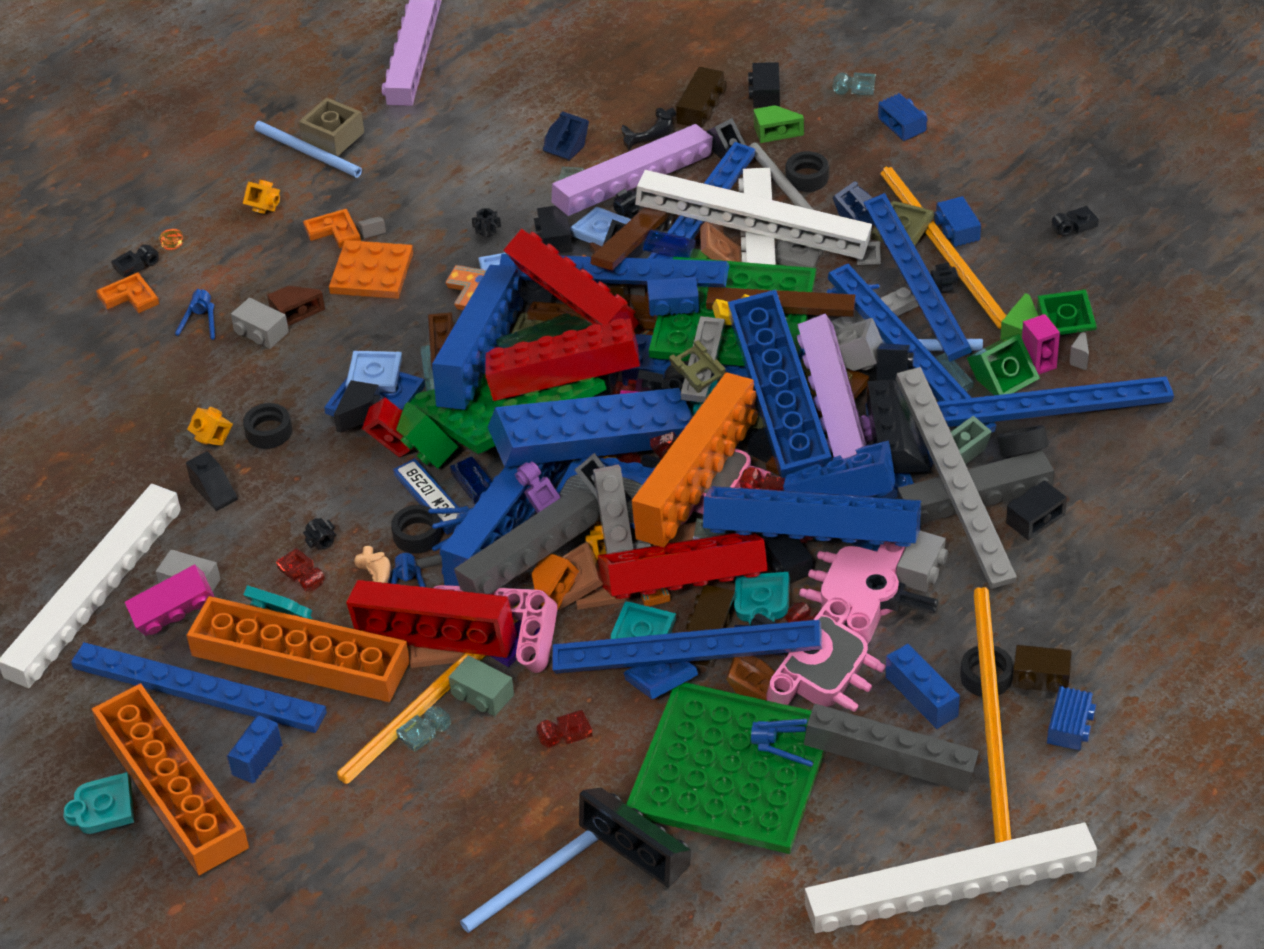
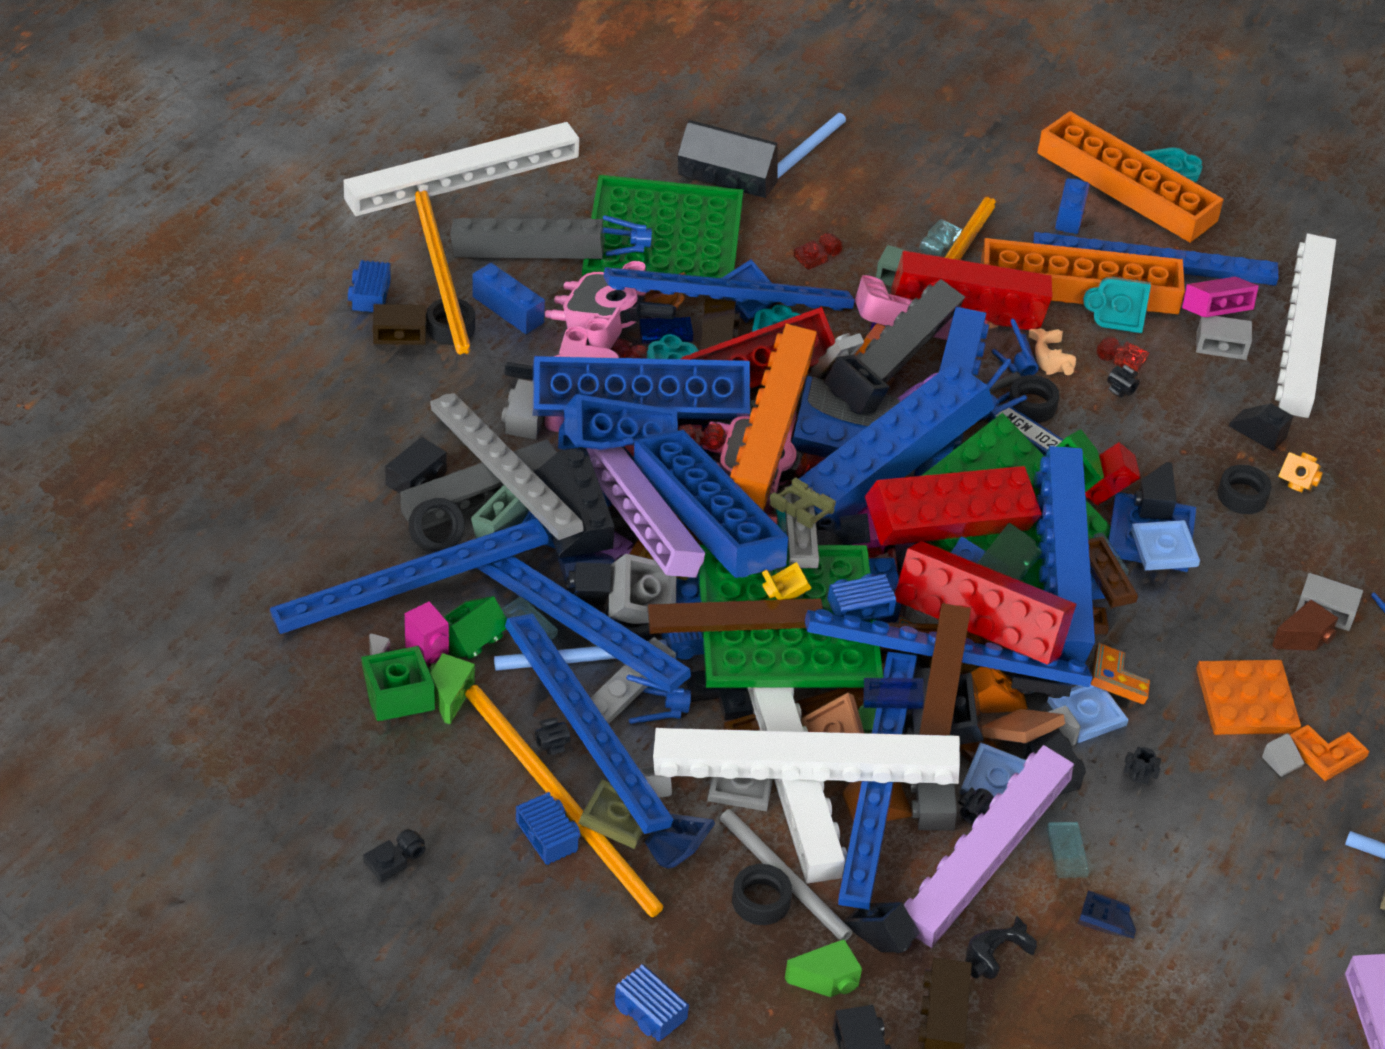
camera: 160 degrees right, 0 degrees up
none -> nougat tile [982,709,1065,743]

